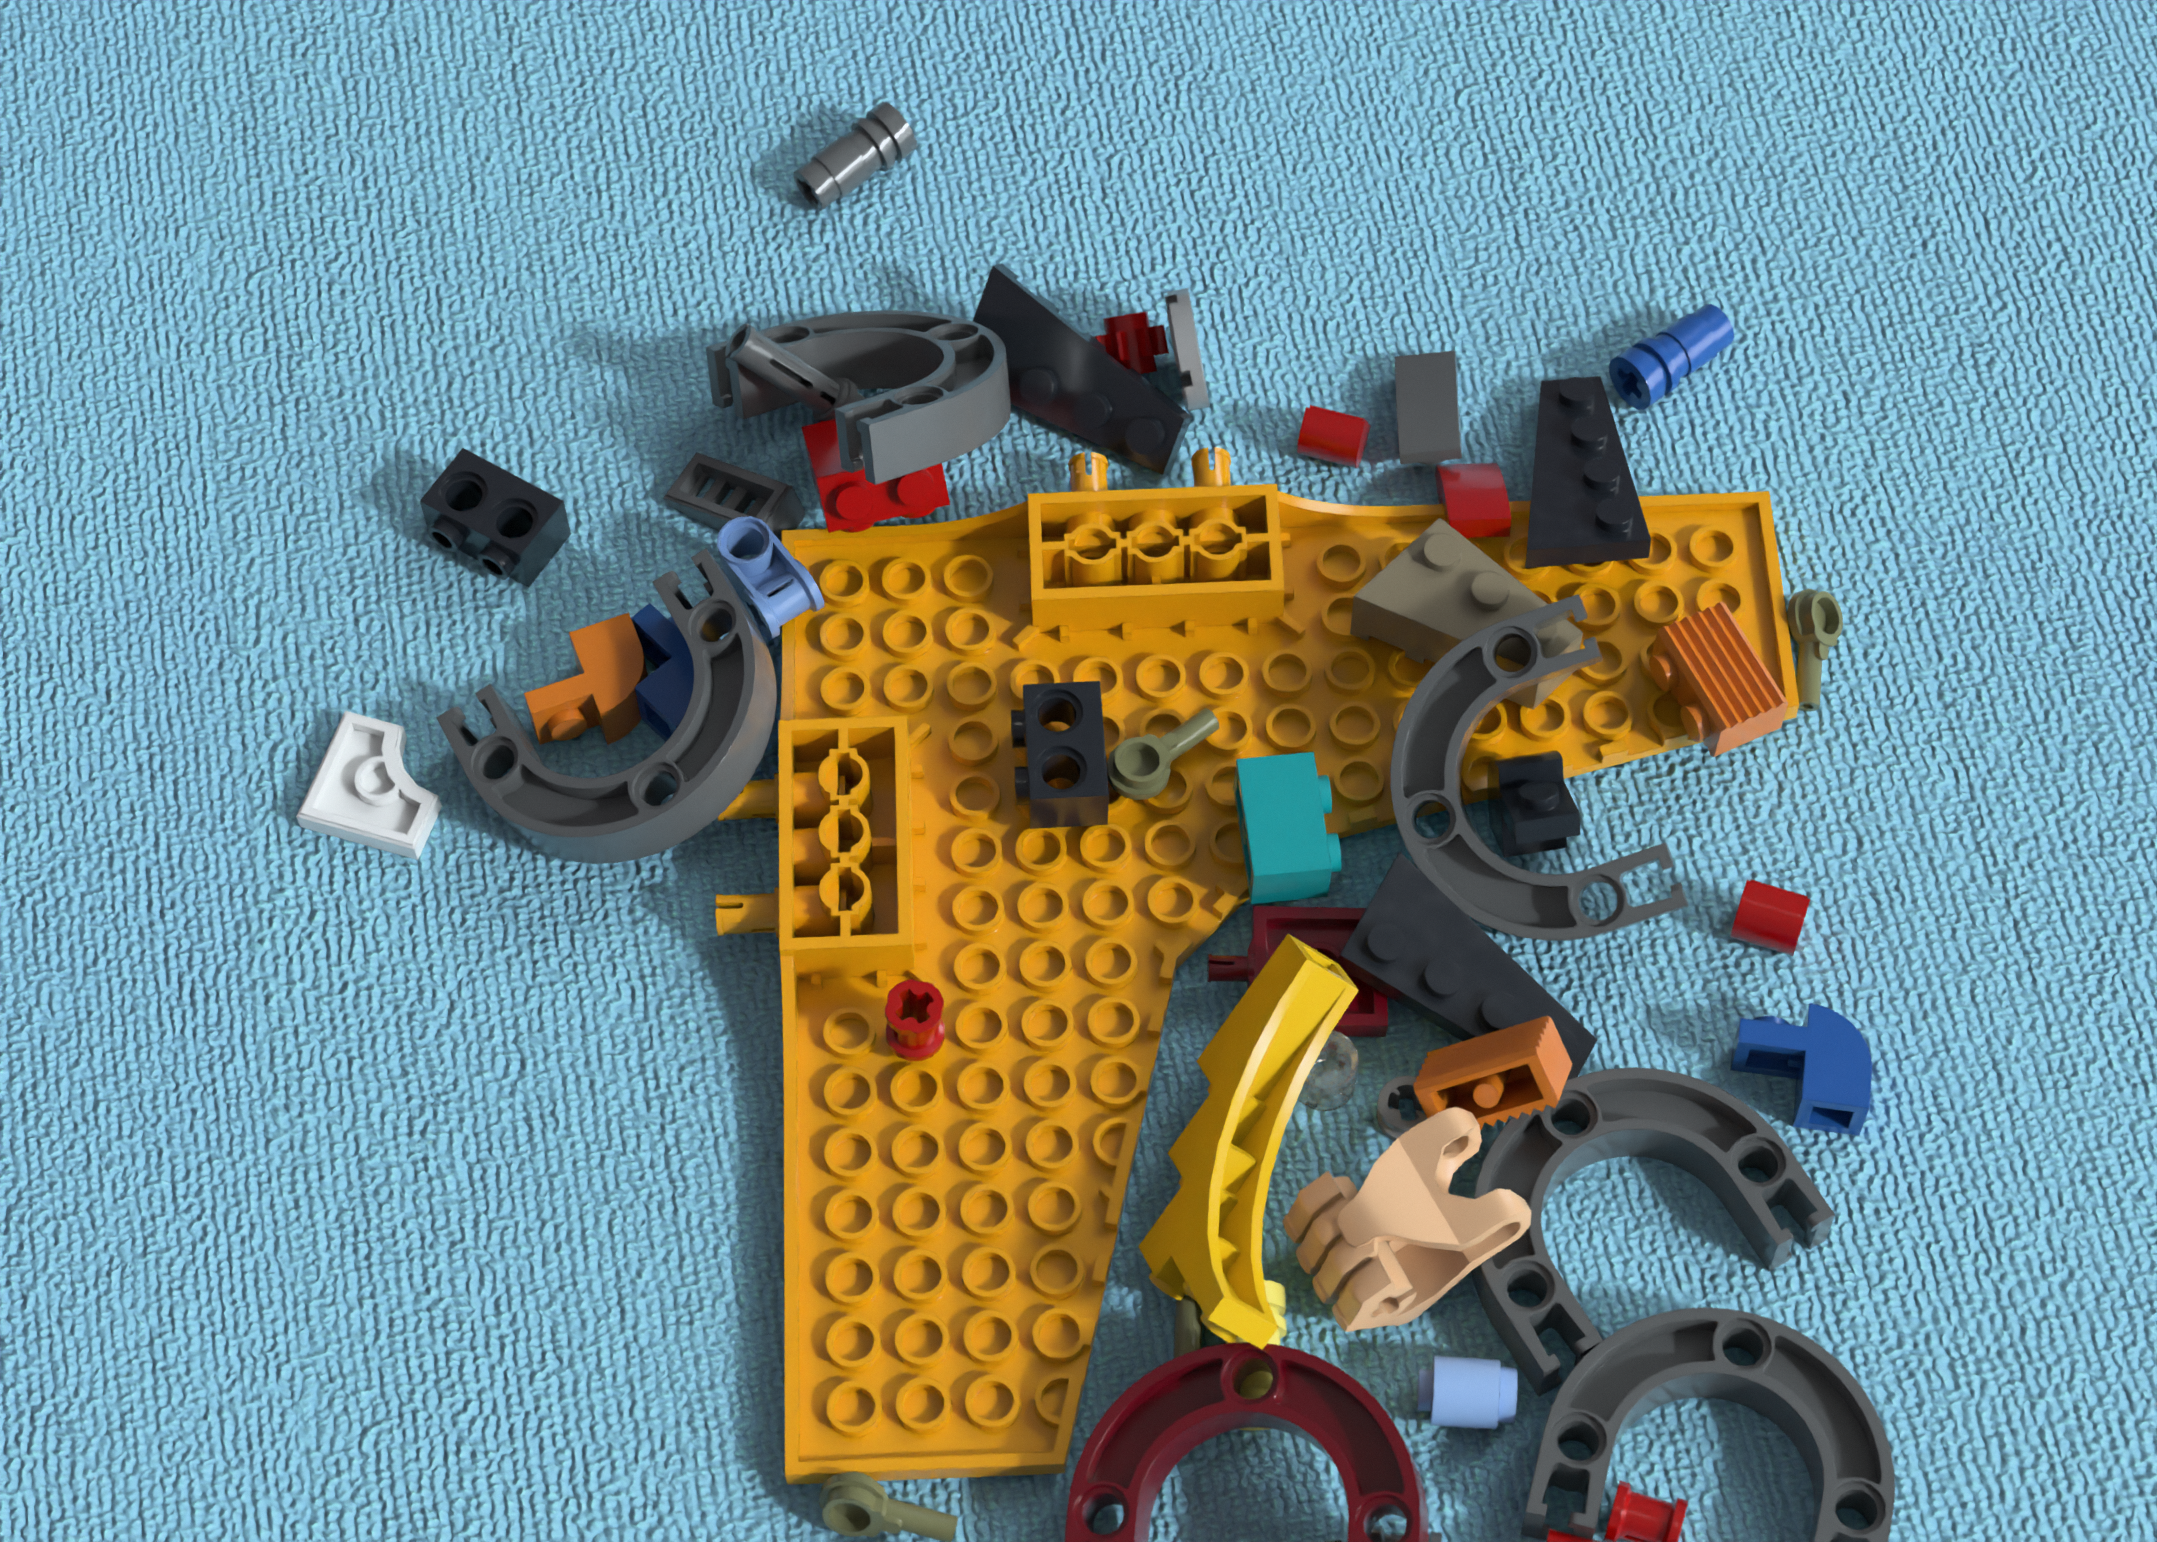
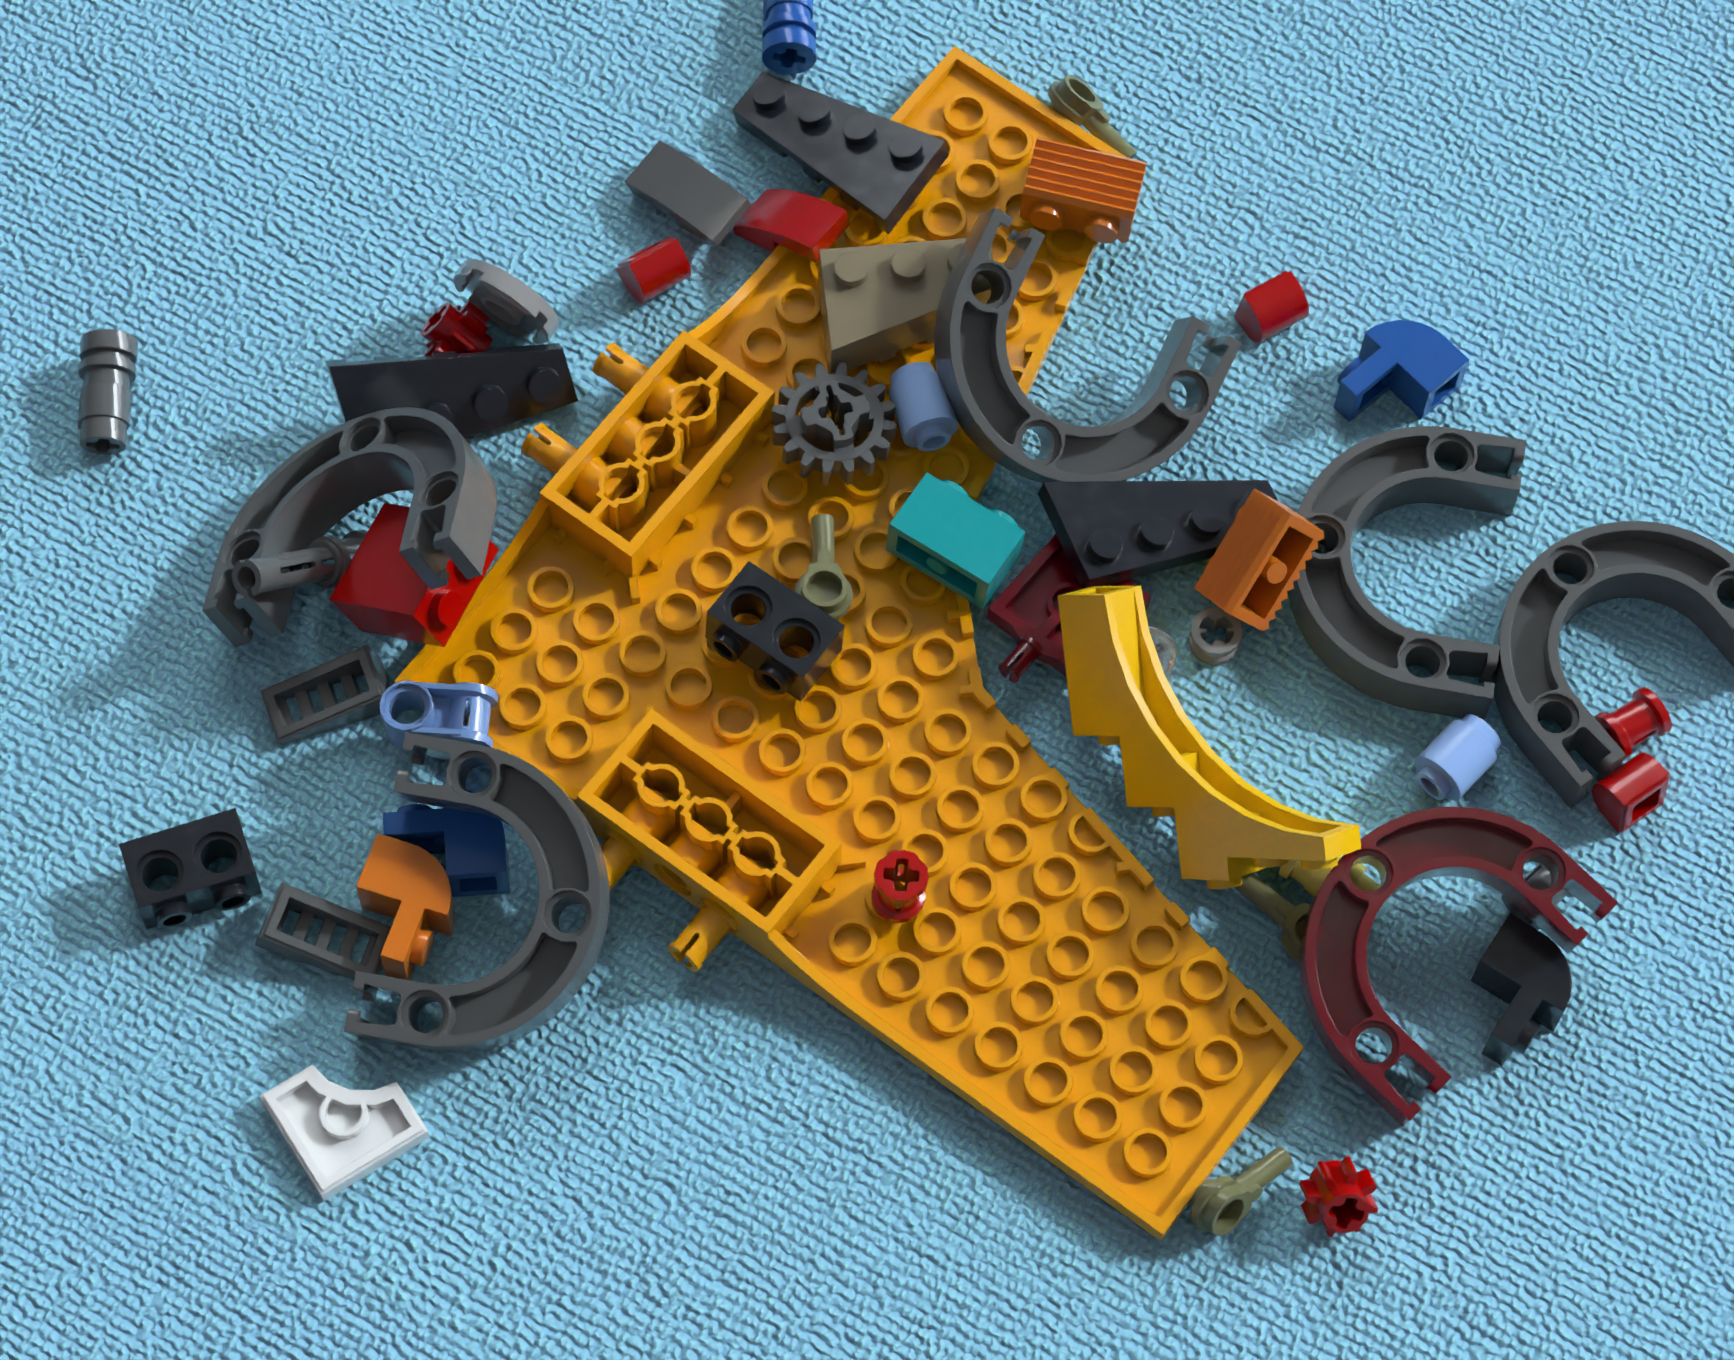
camera: 55 degrees left, 5 degrees up
light nougat piece [1283,1107,1531,1332] -> none
black brick [1487,750,1580,858] -> none
none -> dark grey slope [255,882,391,980]
none -> dark grey gear [771,362,897,485]
none -> light blue brick [888,362,959,452]

